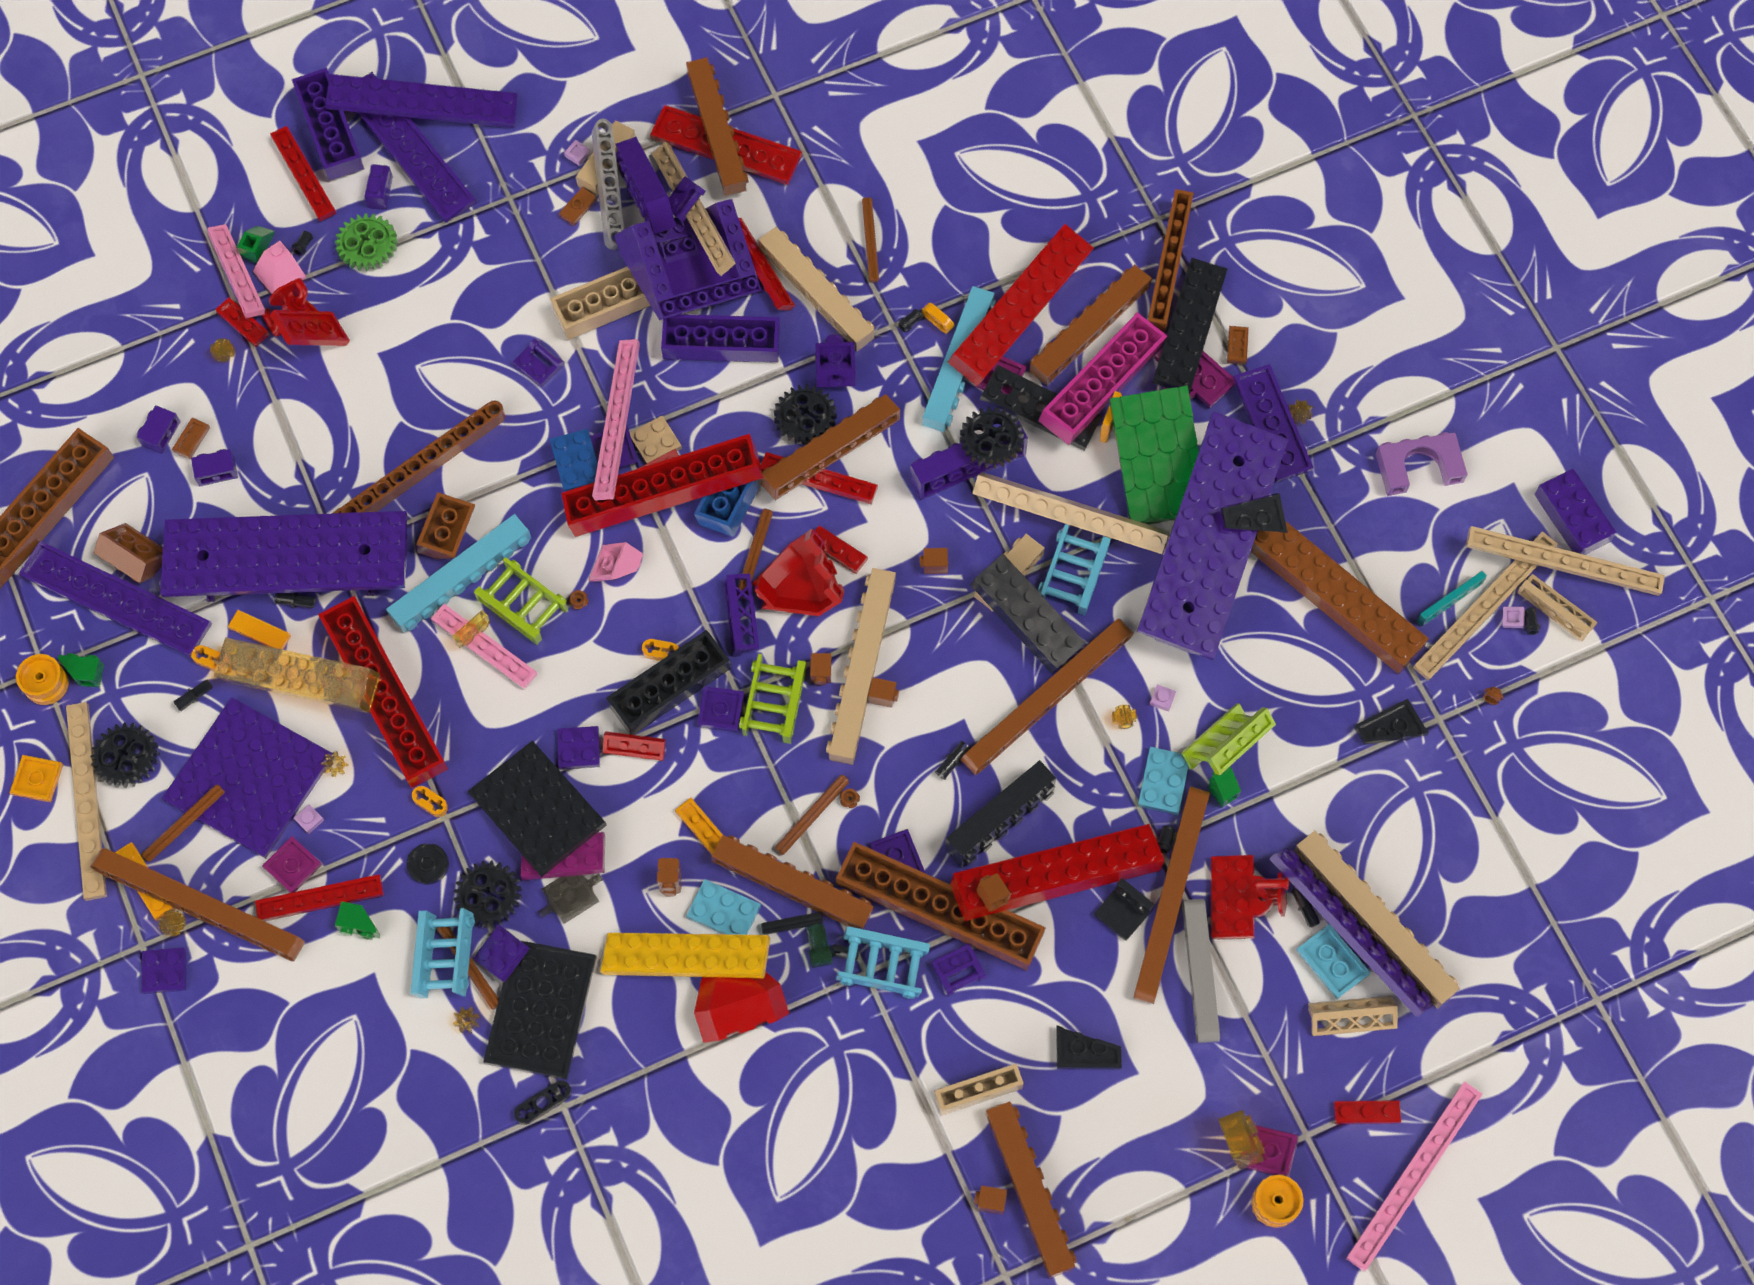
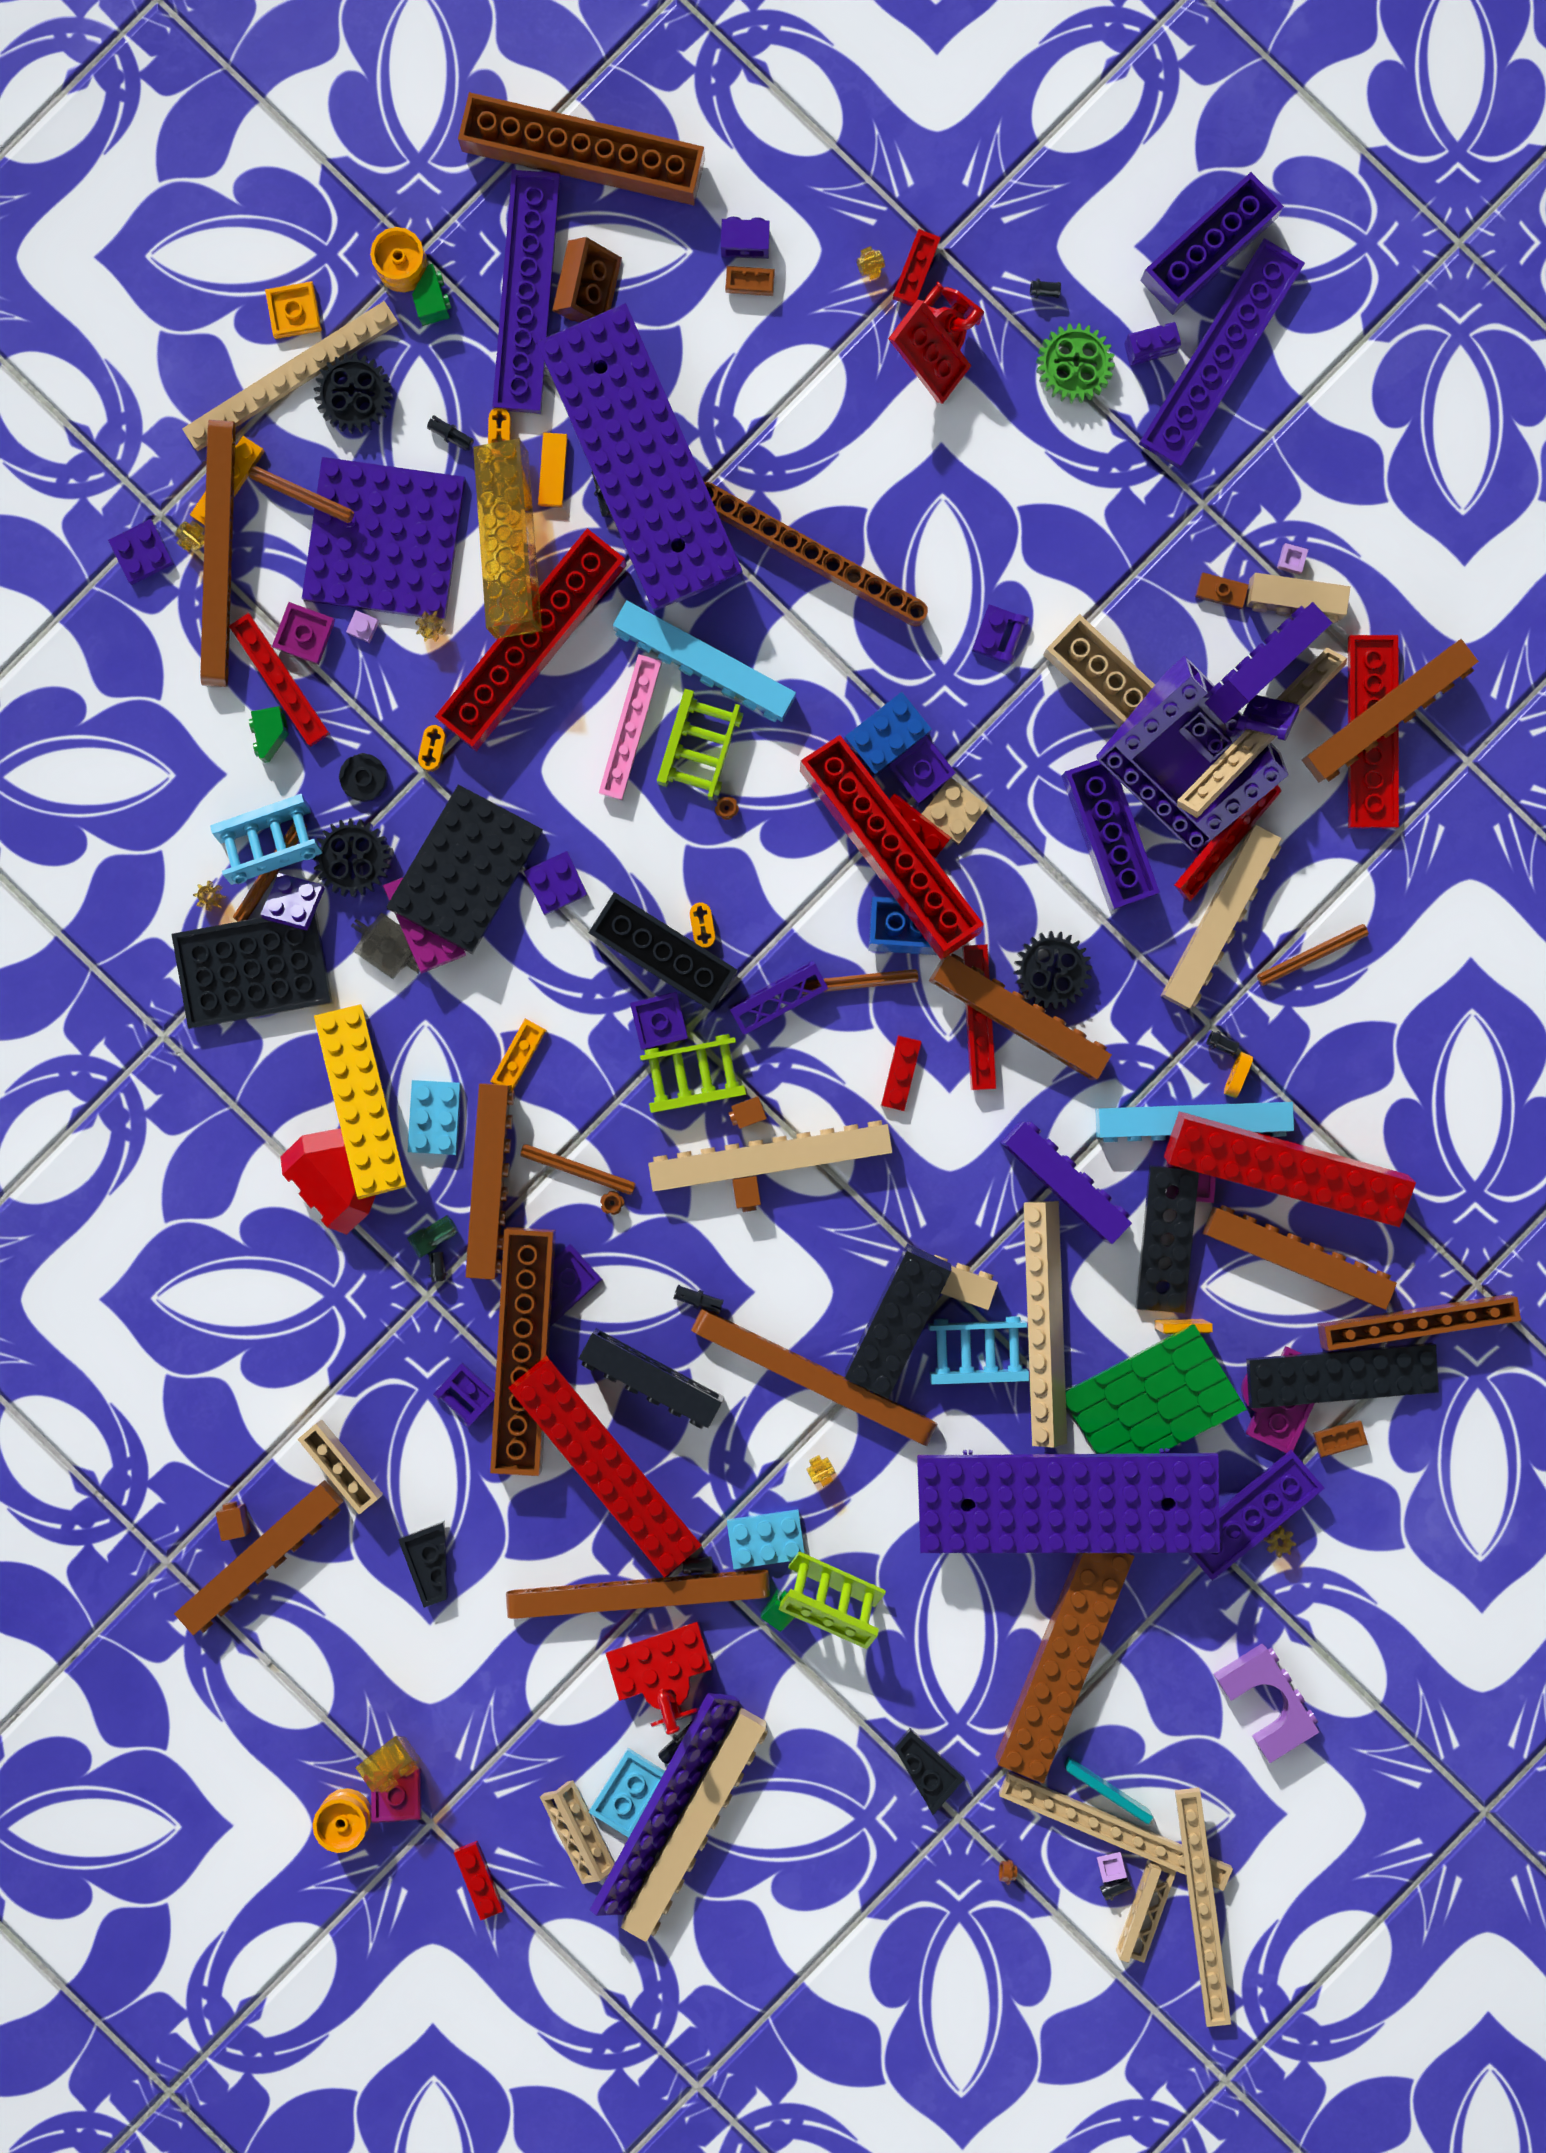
camera: 65 degrees right, 20 degrees up
dark purple brick [191,449,238,487] -> none
bright pink plate [207,224,265,318] -> none
green slope [237,226,275,263] -> none
bright pink slope [253,241,306,295] -> none
red plate [270,126,337,222] -> none
dark purple plate [326,74,518,128] -> none
dark orange slope [416,492,475,559] -> none
clear yellow plate [452,610,490,649] -> none
black beam [514,1080,572,1125] -> none
bright pink slope [589,542,643,582] -> none
light grey beam [592,119,624,250] -> none
bright pink plate [592,339,640,500] -> none
red plate [603,731,666,761] -> none
dark orange brick [657,858,682,897] -> none
red panel [752,528,845,616] -> none
black axle [761,912,823,935] -> none
dark purple brick [815,334,856,387] -> none
medium azure fence [836,926,930,999] -> none
dark orange brick [919,548,948,574] -> none
black gear [959,406,1024,469] -> none
dark orange brick [976,873,1011,912] -> none
dark pink brick [1039,312,1167,445] -> none
black bracket [1094,878,1155,941] -> none
lavender plate [1150,684,1176,712] -> none
light grey beam [1182,899,1220,1043] -> none
black wing [1220,493,1288,533] -> none
bright pink plate [1346,1081,1482,1272] -> none
dark purple brick [1534,468,1617,555] -> none

